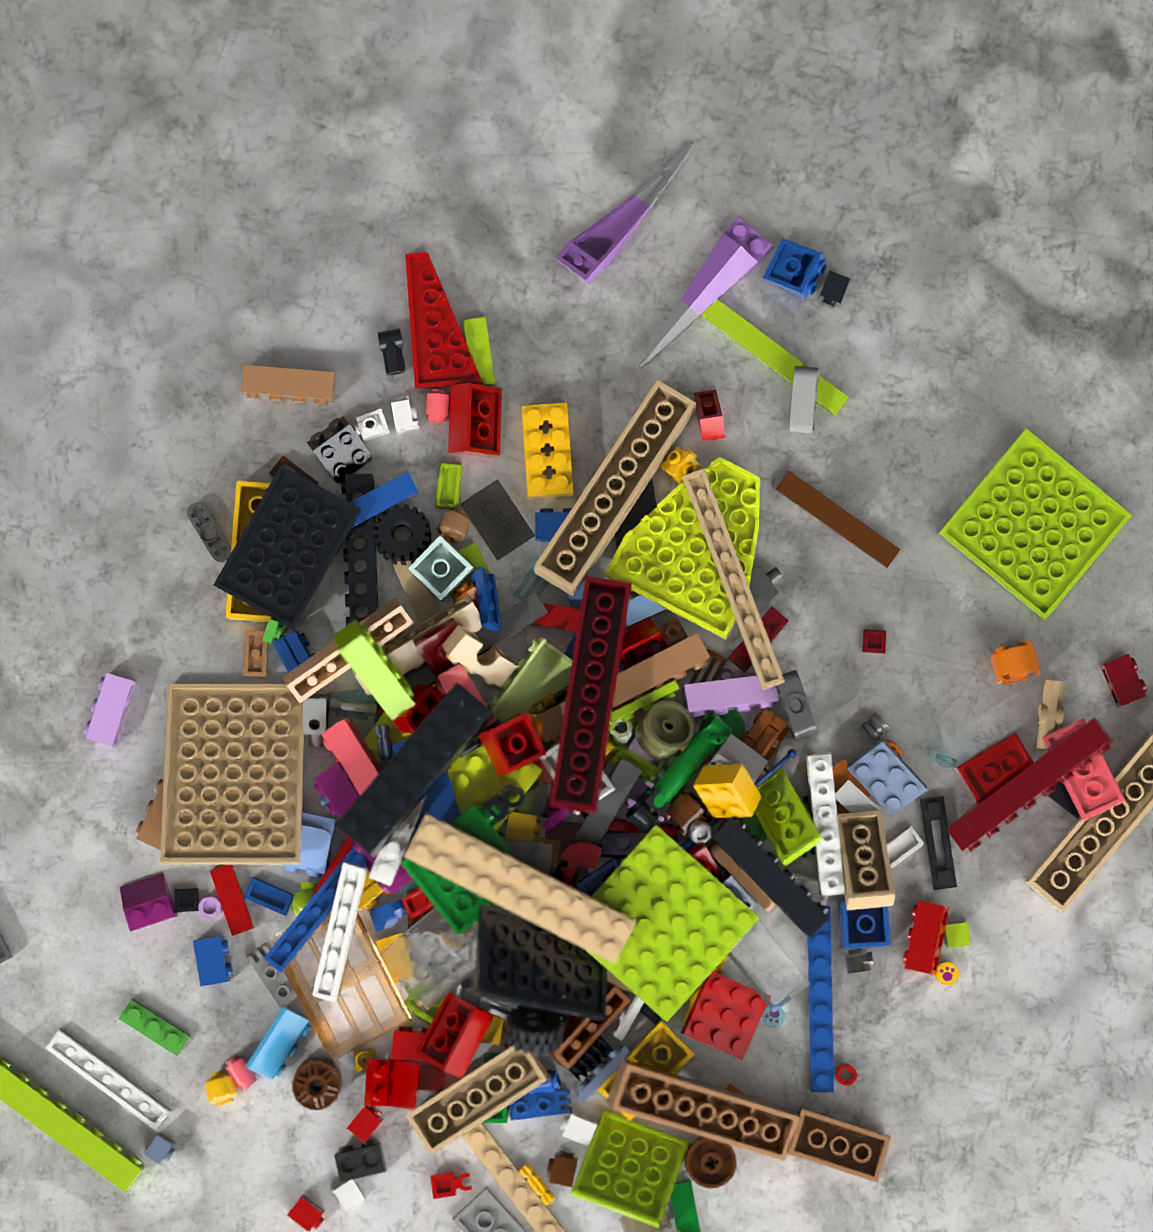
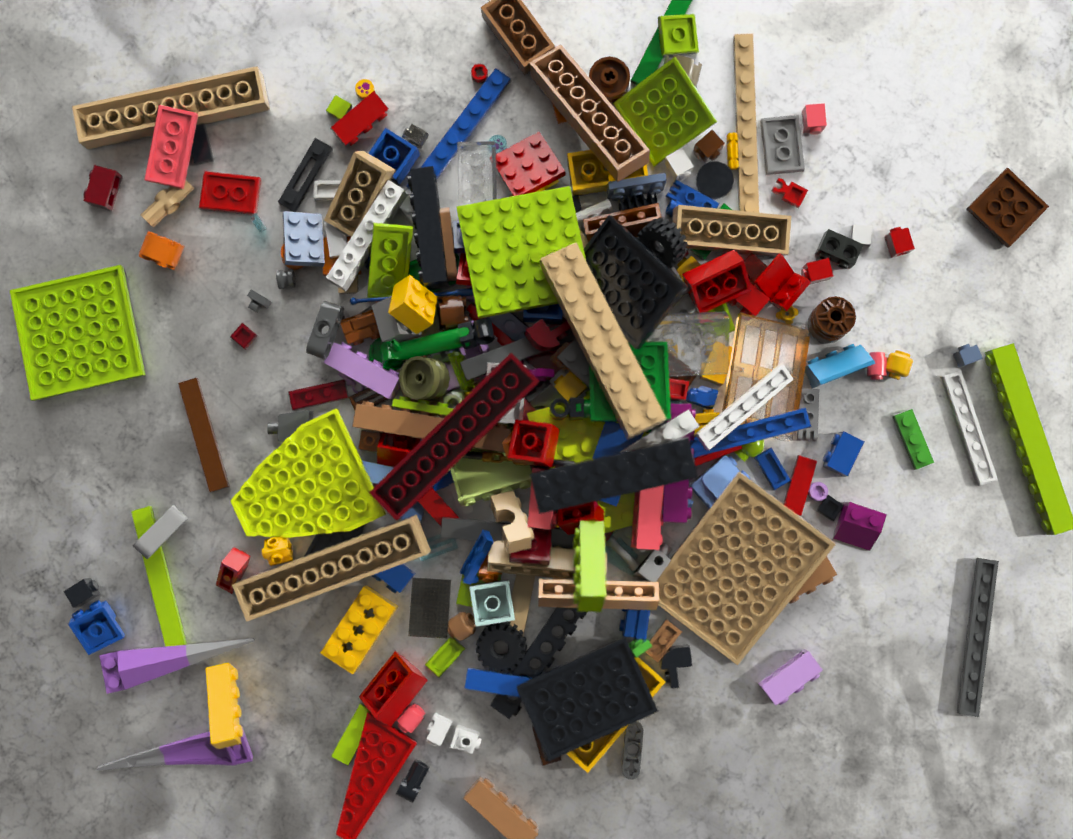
camera: 140 degrees left, 0 degrees up
bracket [306,416,373,483] -> none
sand blue axle [376,725,392,770] -> none
tan plate [682,469,784,690] -> none
light grey tile [688,820,712,845] -> none
dark red brick [946,718,1114,852] -> none
none -> yellow brick [206,662,243,749]
none -> dark grey tile [247,290,271,313]
none -> black brick [659,644,692,689]
none -> black tile [696,161,734,200]

